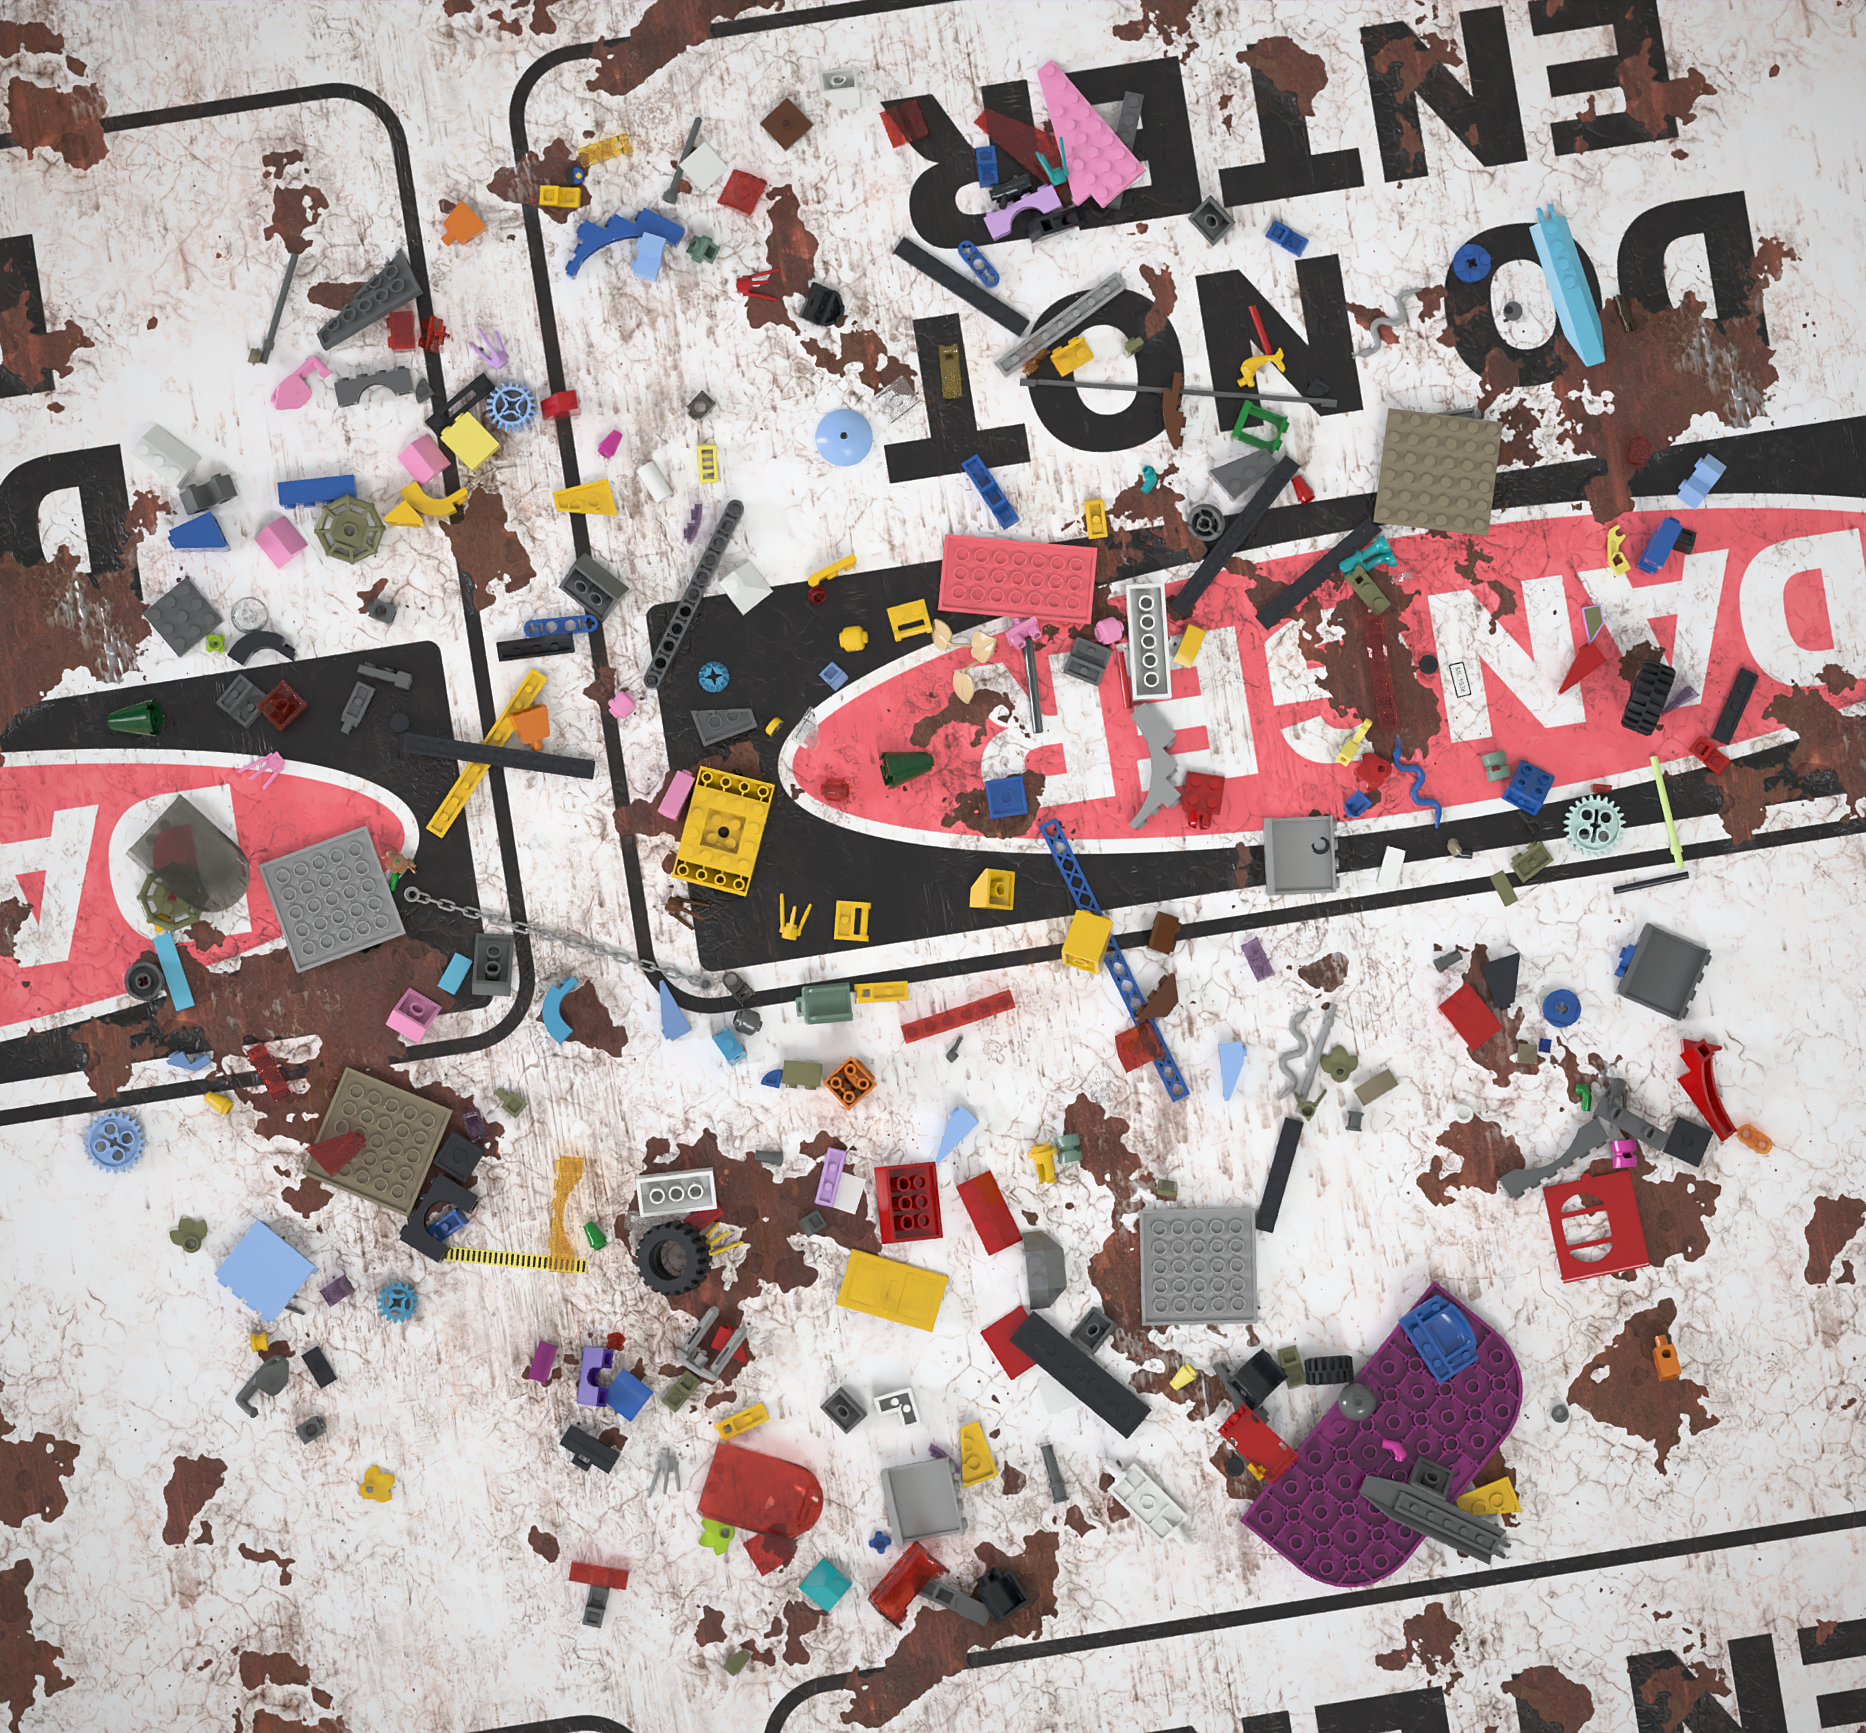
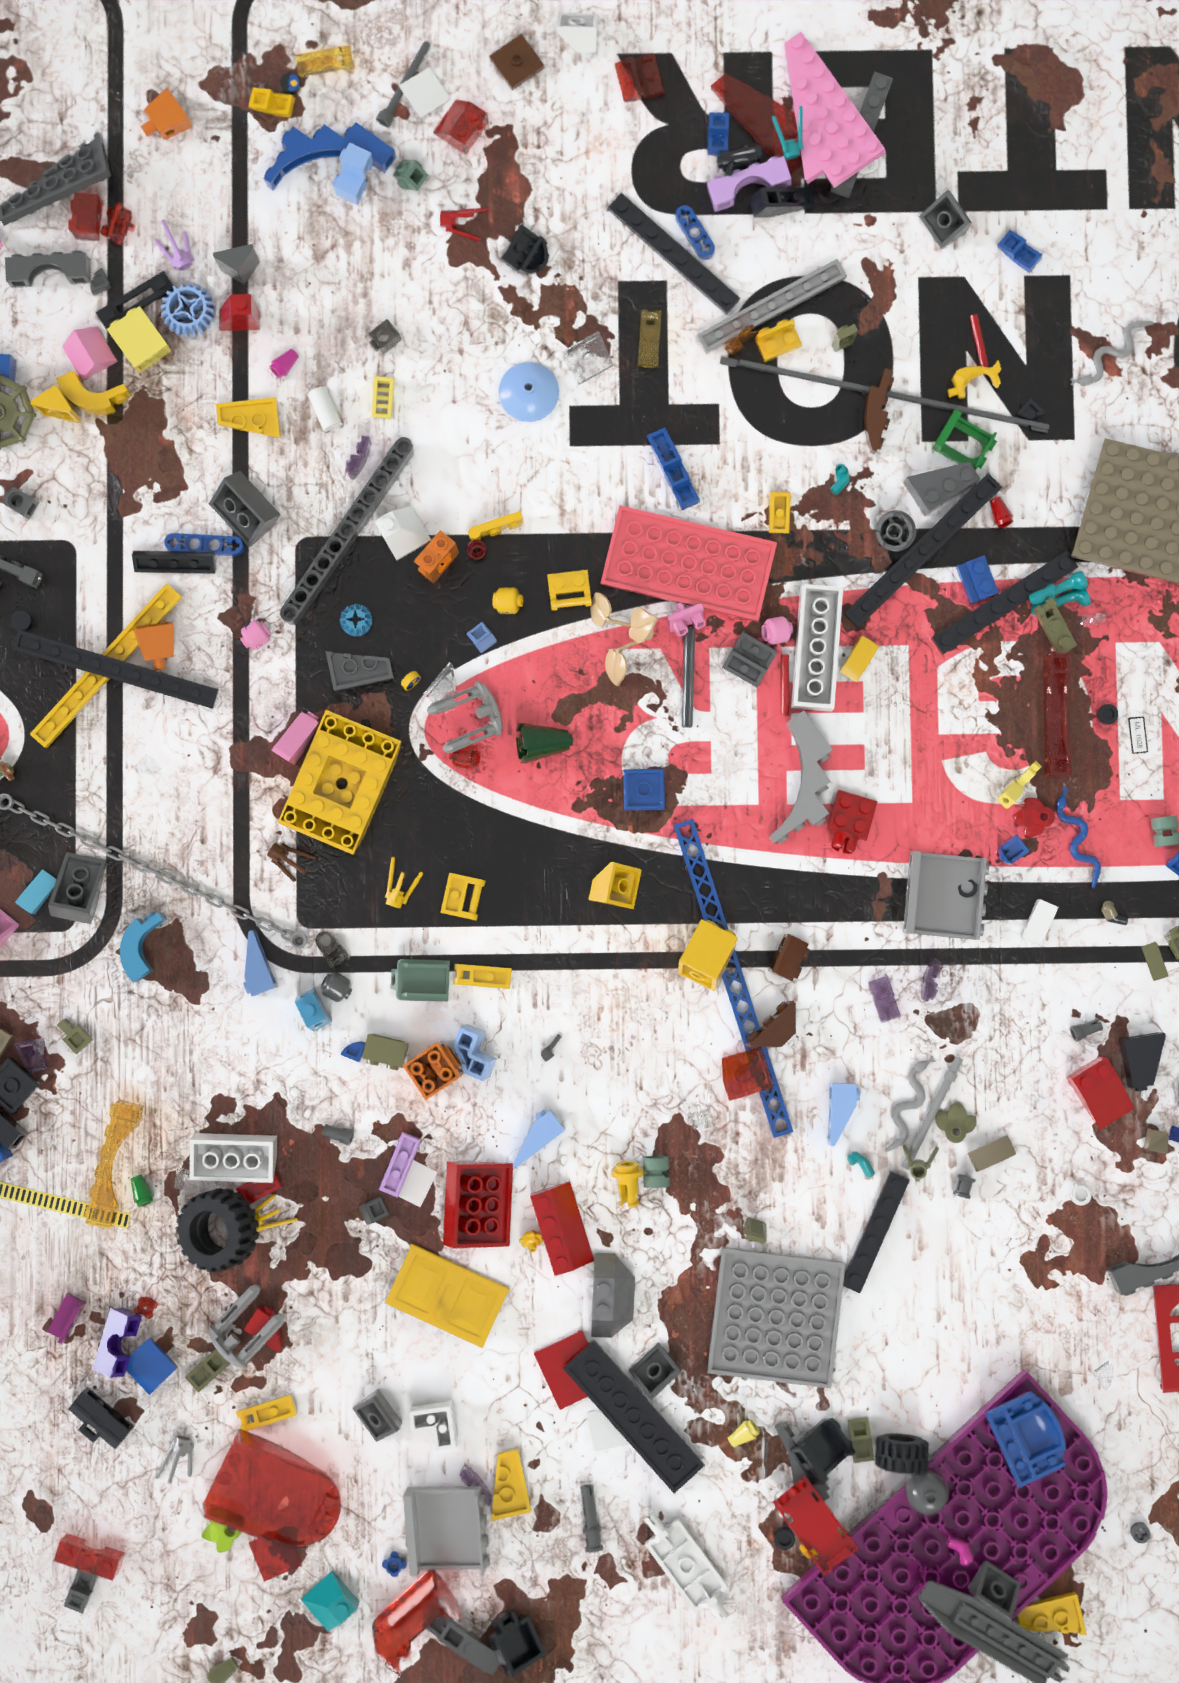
camera: 15 degrees right, 0 degrees up
clear red arch [900,989,1016,1045] -> none
none -> dark grey slope [213,244,260,285]
none -> orange panel [414,530,459,584]
none -> light grey piece [427,682,503,753]
none -> light blue brick [453,1024,497,1081]
none -> yellow plant [519,1230,544,1253]
none -> teal arm [847,1152,875,1178]
none -> clear purple slope [921,958,942,1002]
none -> blue plate [956,555,999,604]

